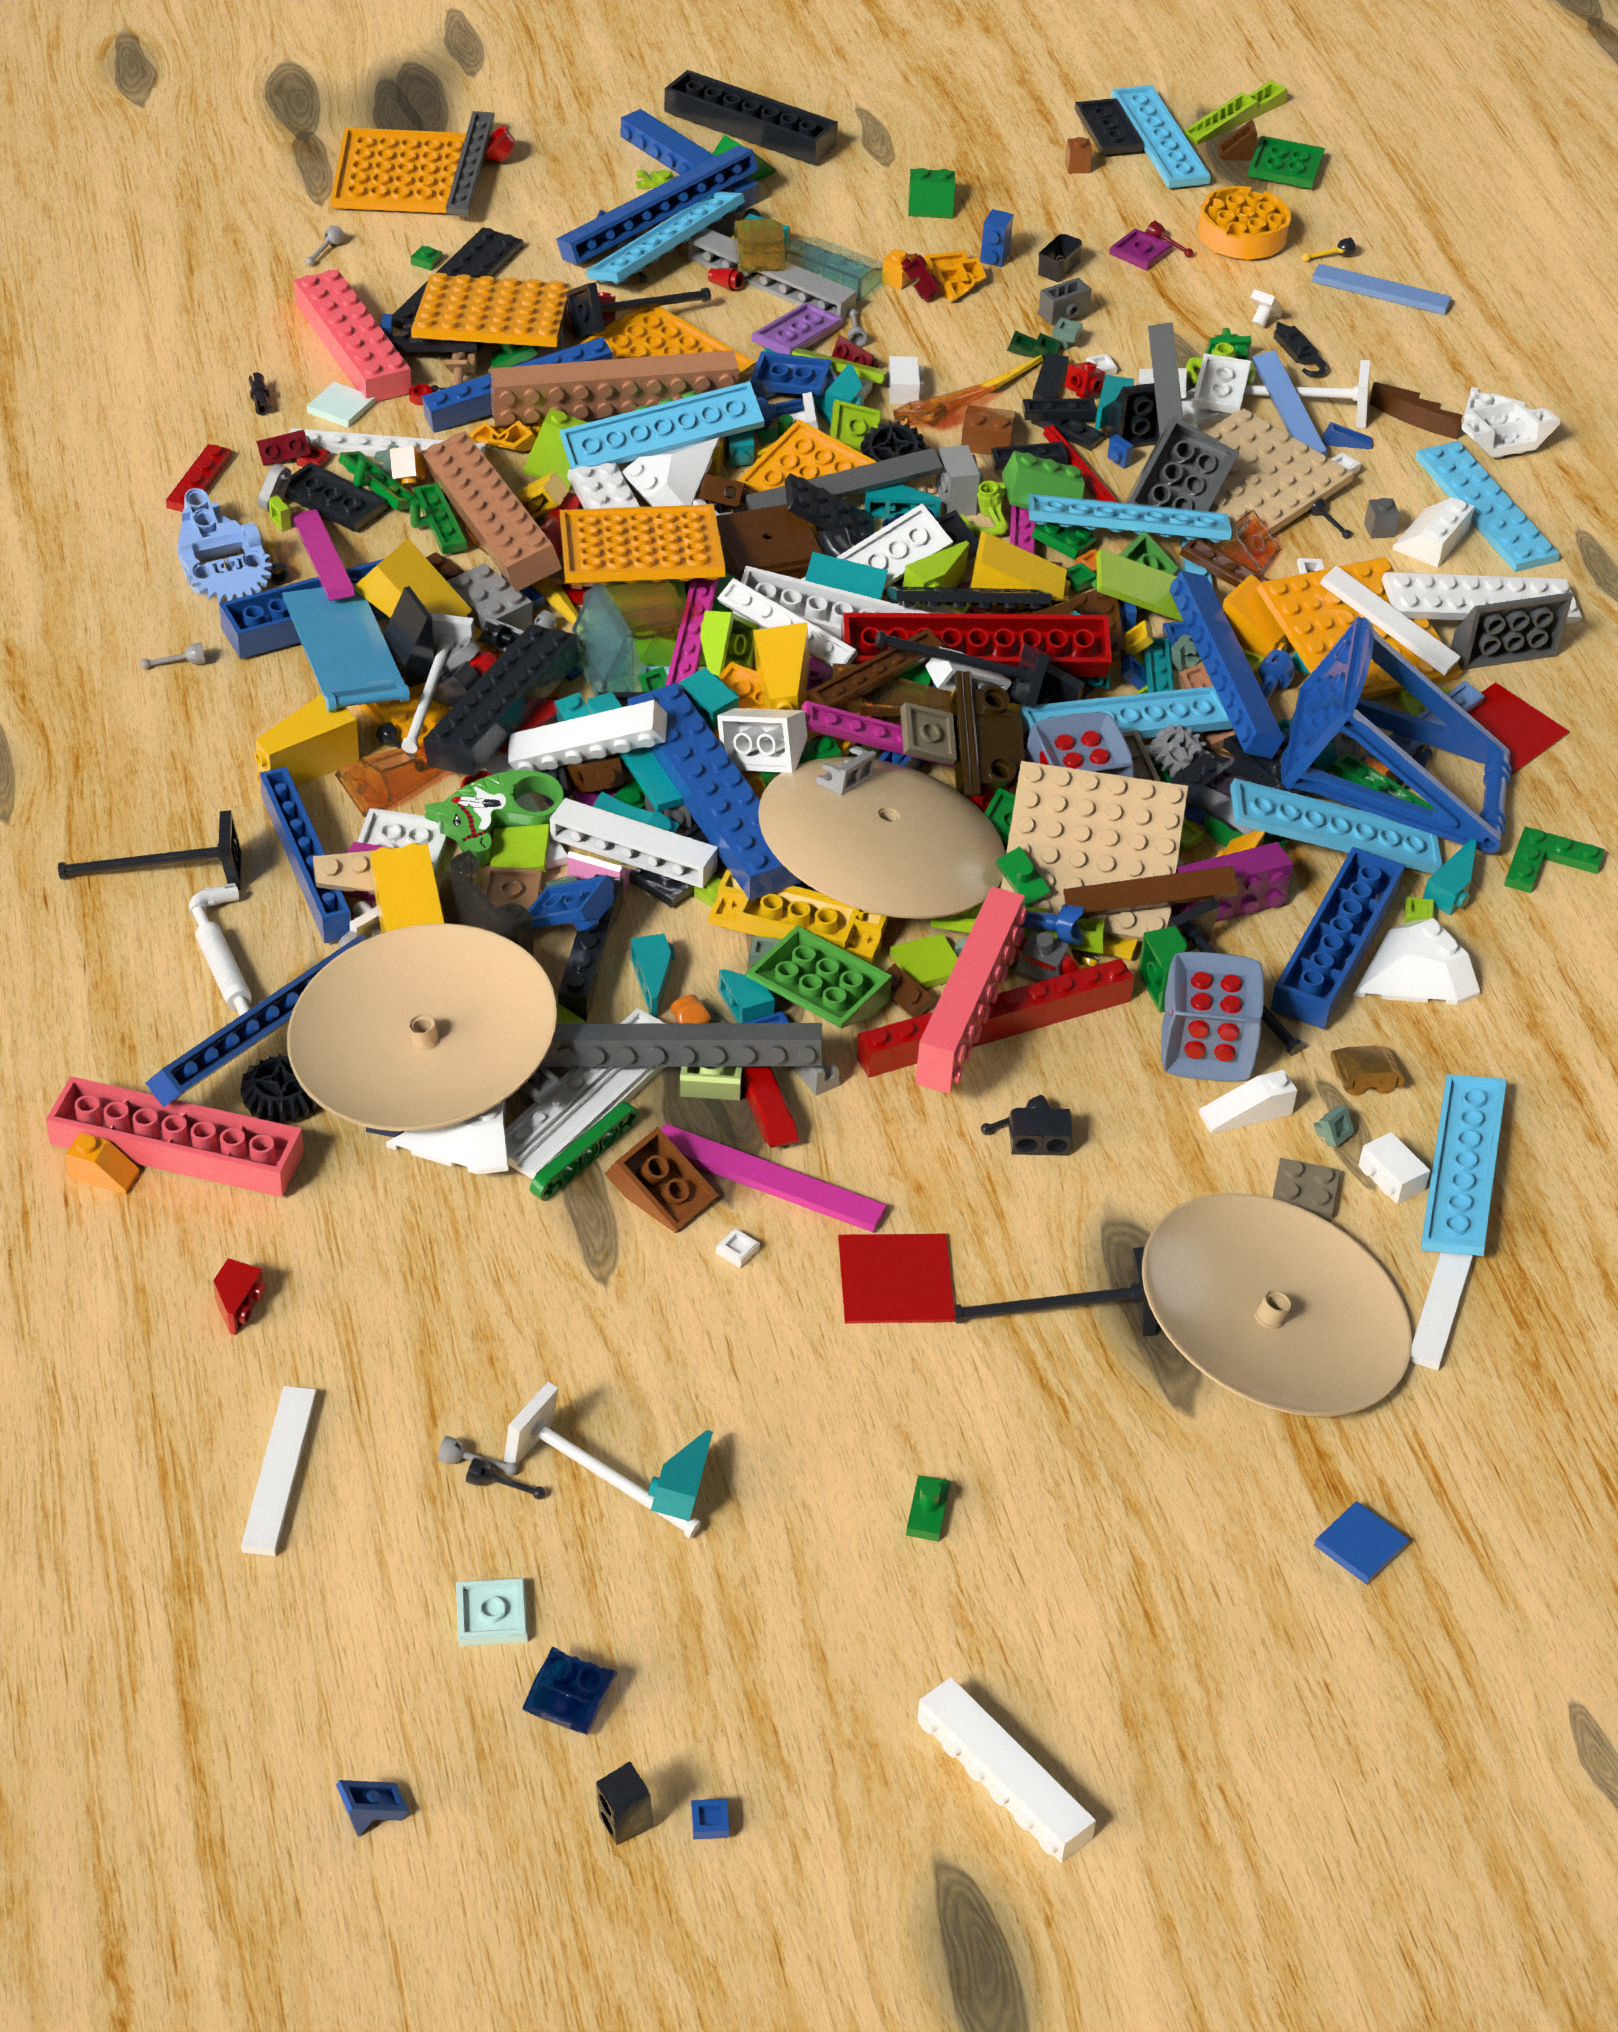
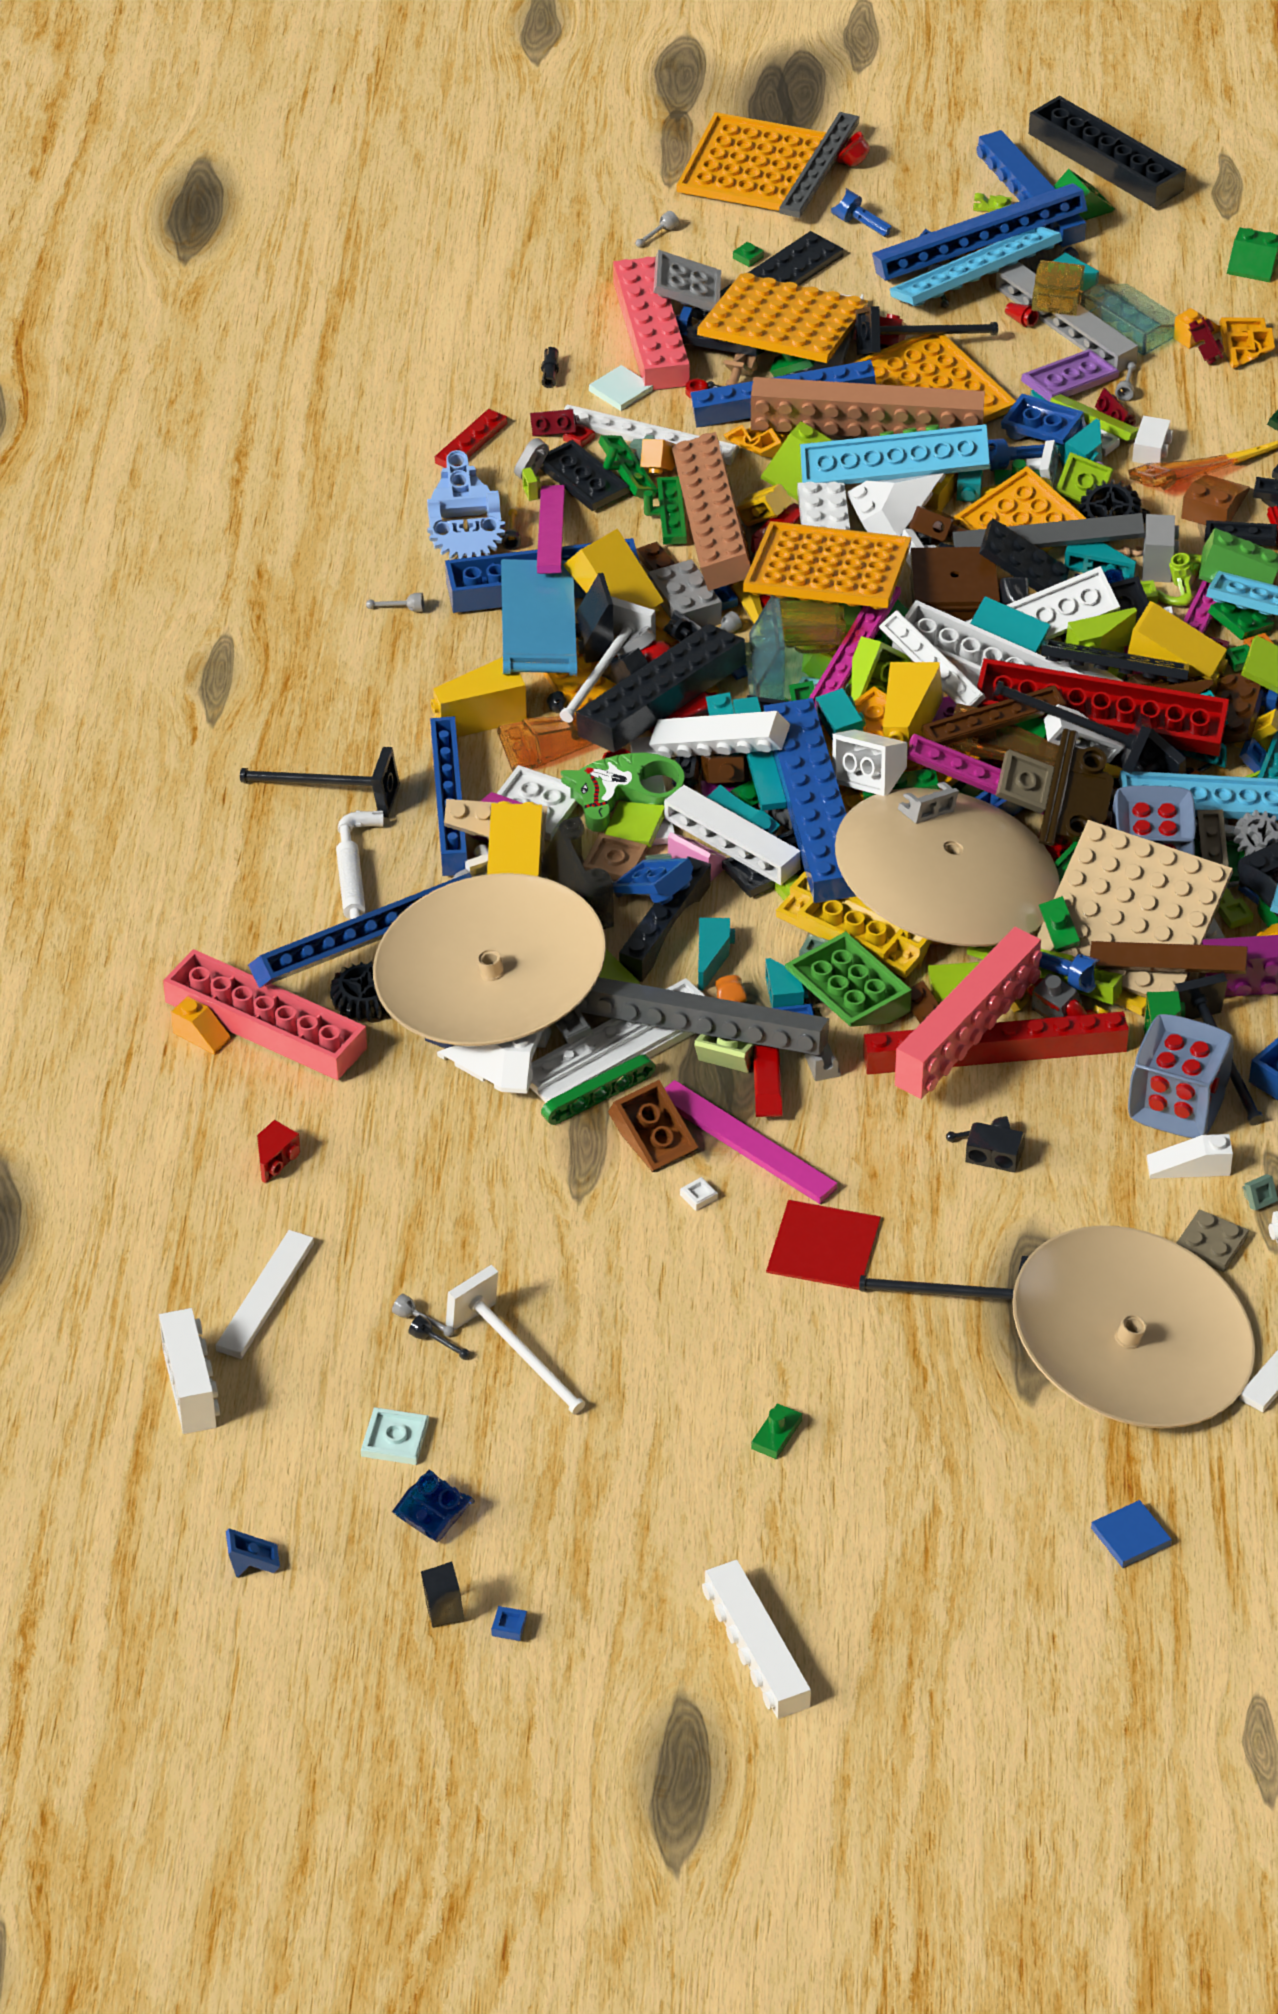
camera: 20 degrees right, 0 degrees up
teal slope [648,1430,713,1521] -> none
none -> white brick [159,1308,220,1434]
none -> light grey plate [653,250,721,312]
none -> blue piece [831,188,892,237]

